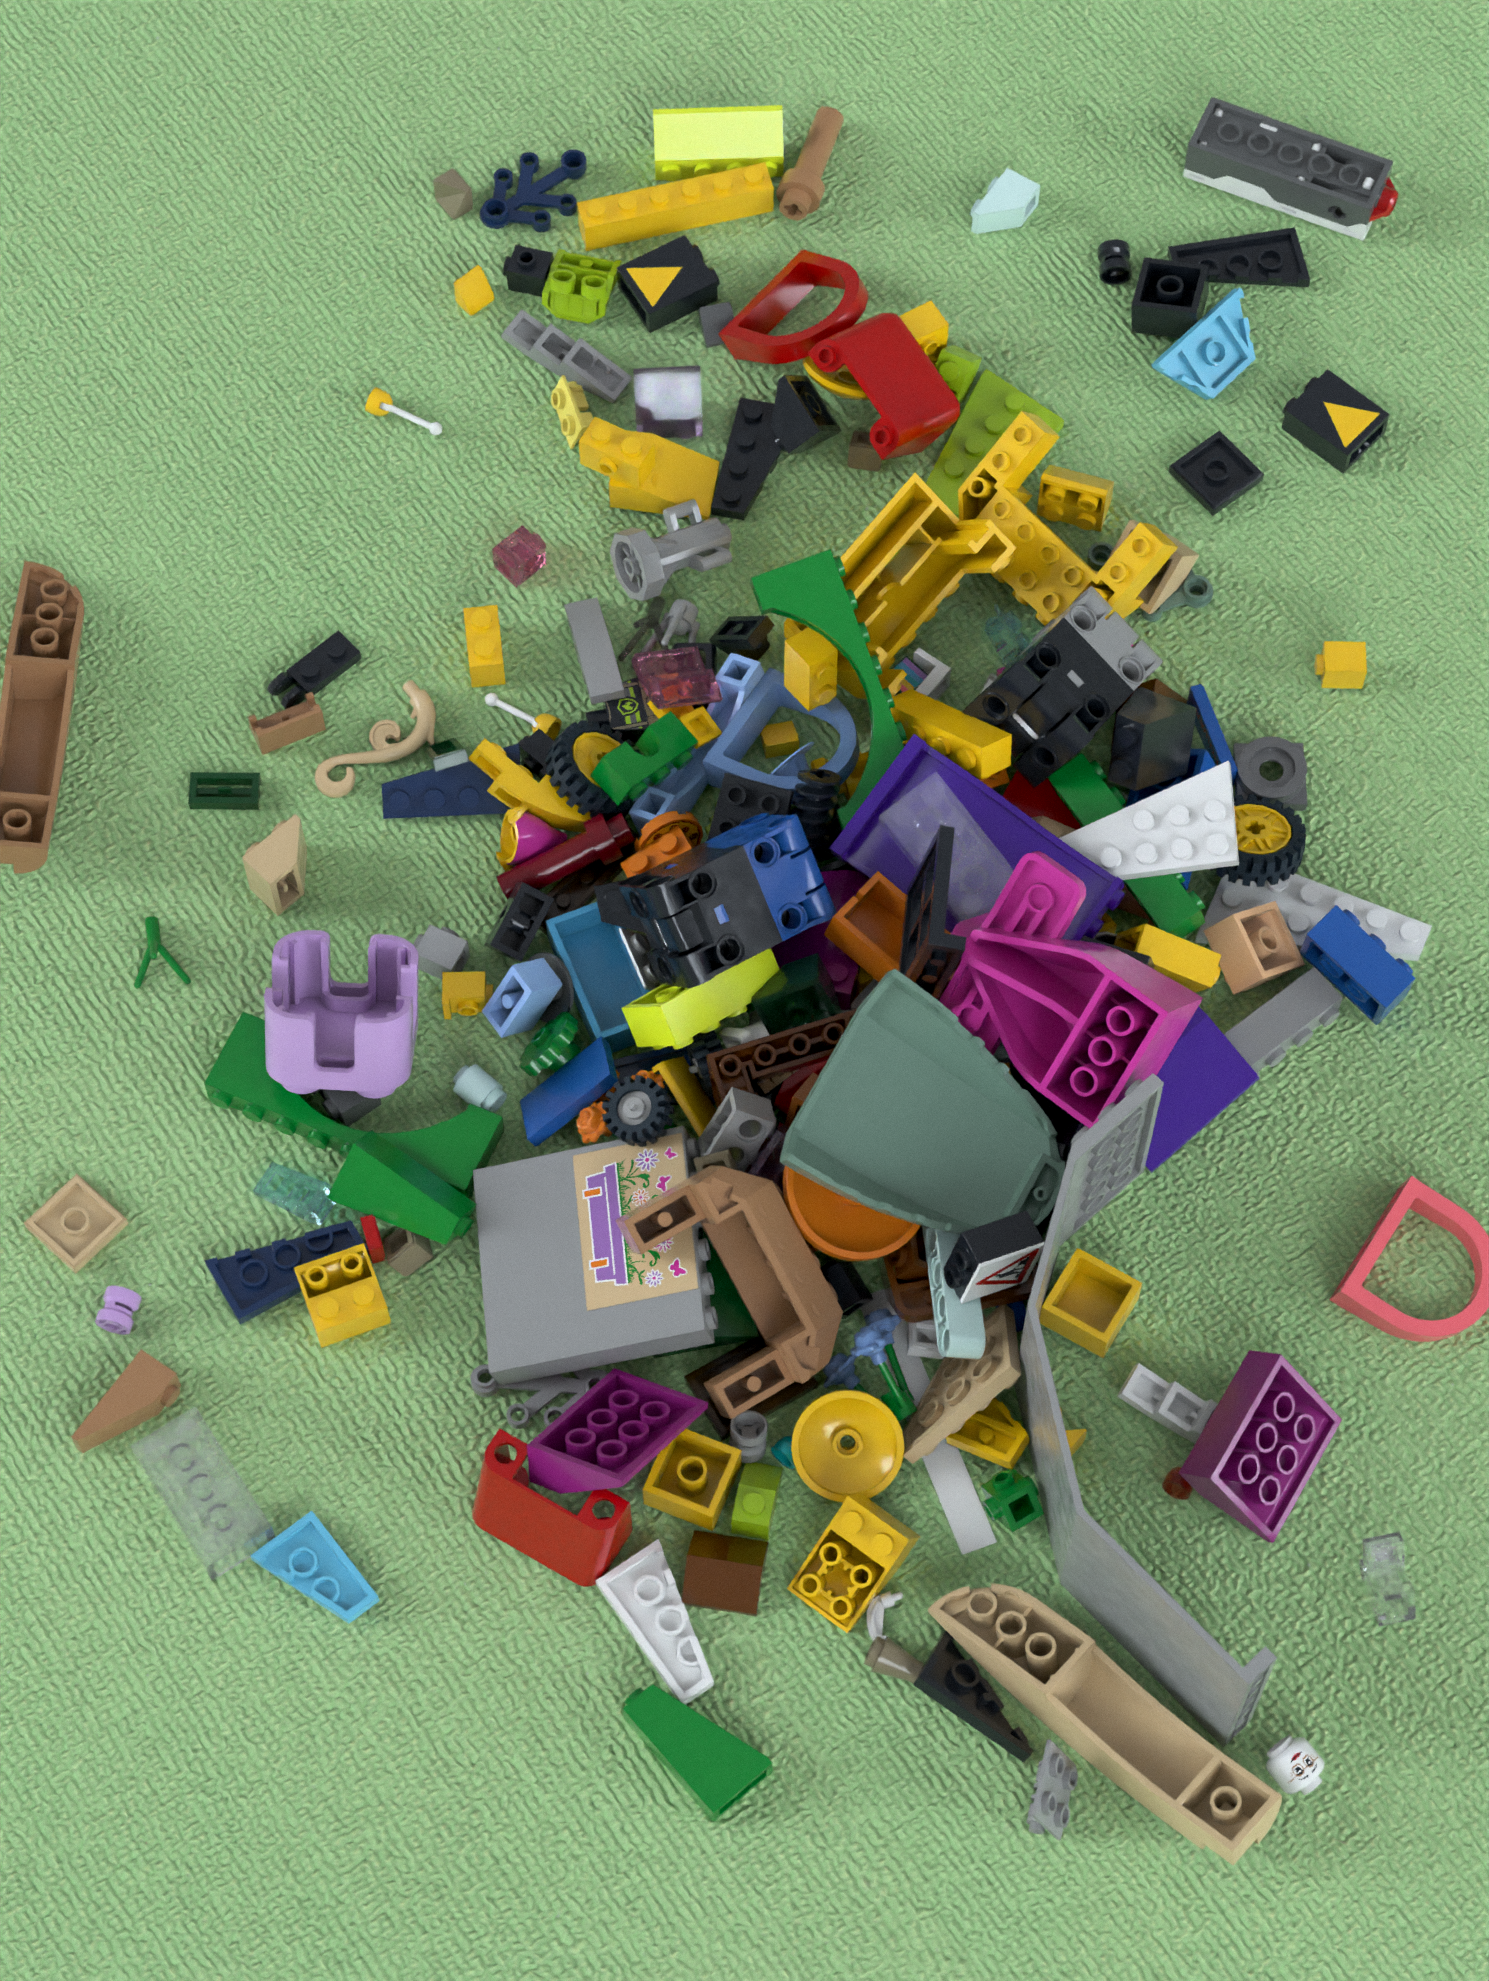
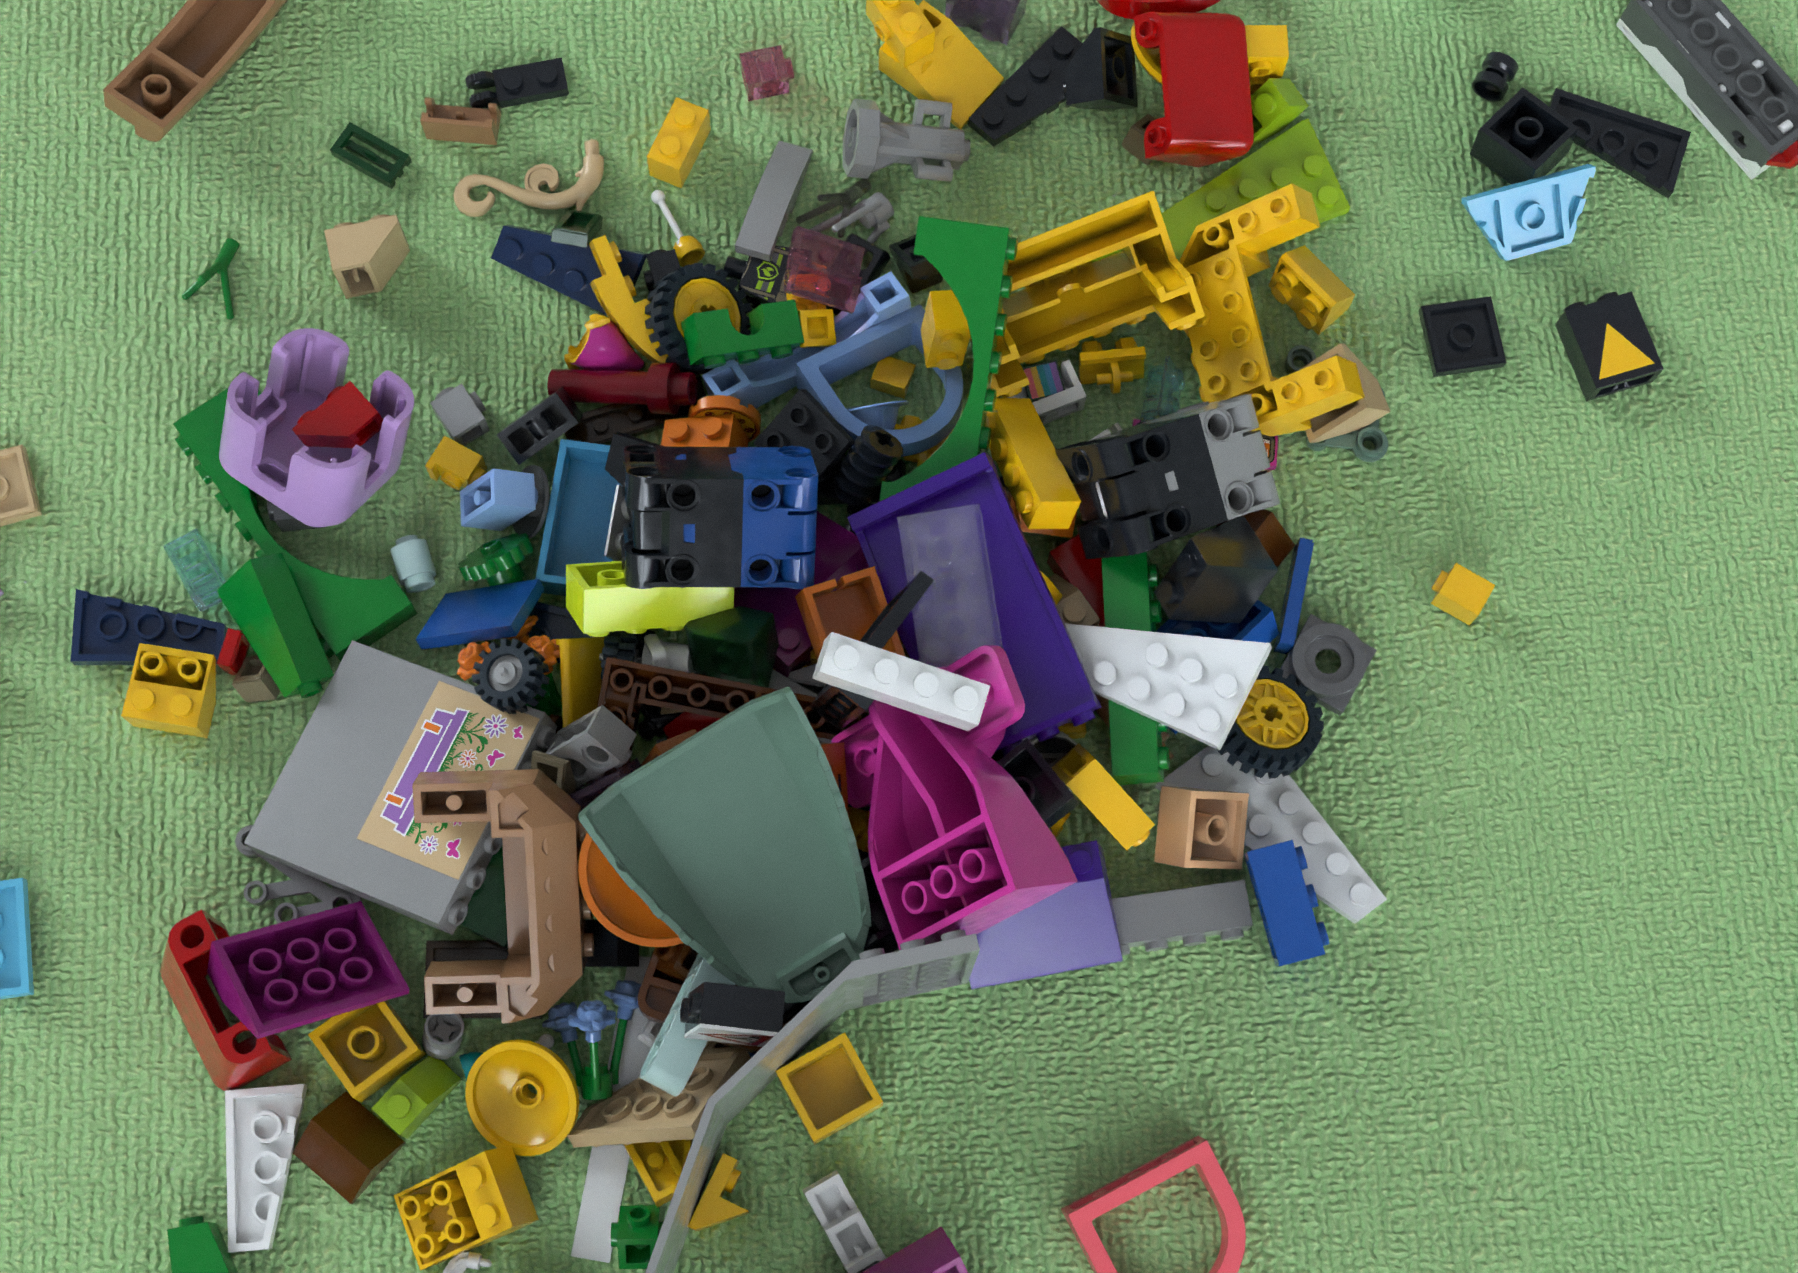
camera: 25 degrees right, 10 degrees up
none -> red slope [292,381,383,448]
none -> white brick [812,632,990,731]
none -> yellow hips [1078,337,1146,394]

